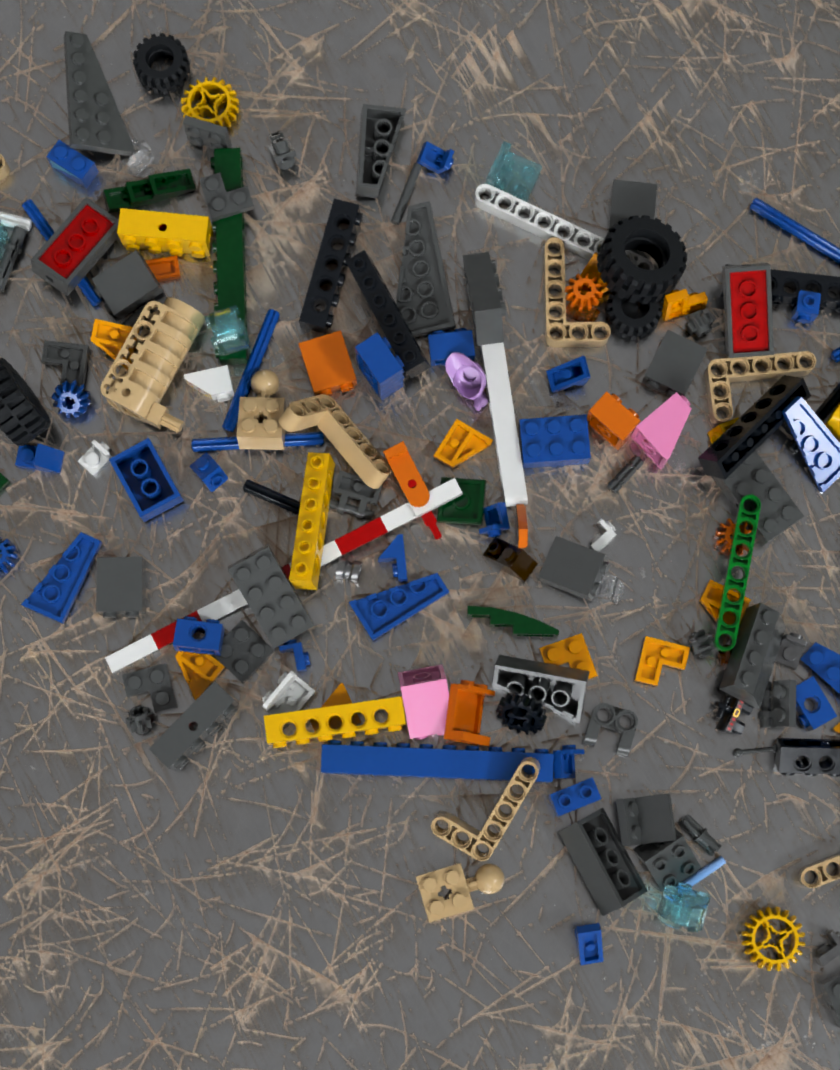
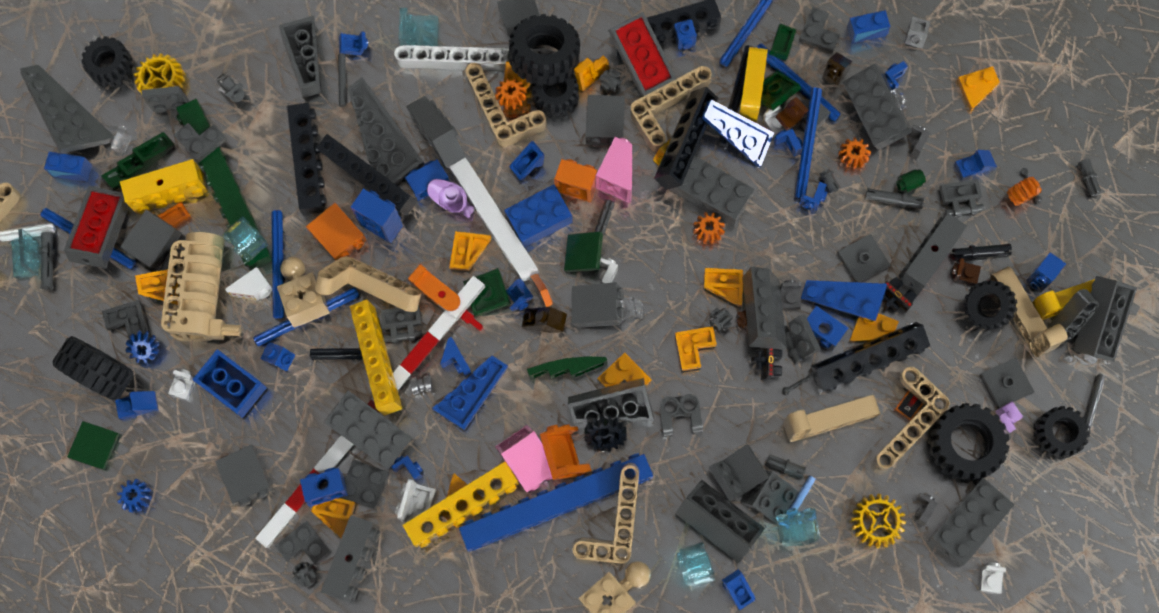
camera: 20 degrees left, 5 degrees down
blue wing [21,532,103,624] -> none
blue brick [548,777,602,817] -> none
blue bracket [553,745,585,779] -> none
green beam [713,495,761,652] -> none
none -> dark green tile [564,231,603,272]
none -> clear light blue brick [676,542,716,588]
none -> tan beam [783,395,881,442]

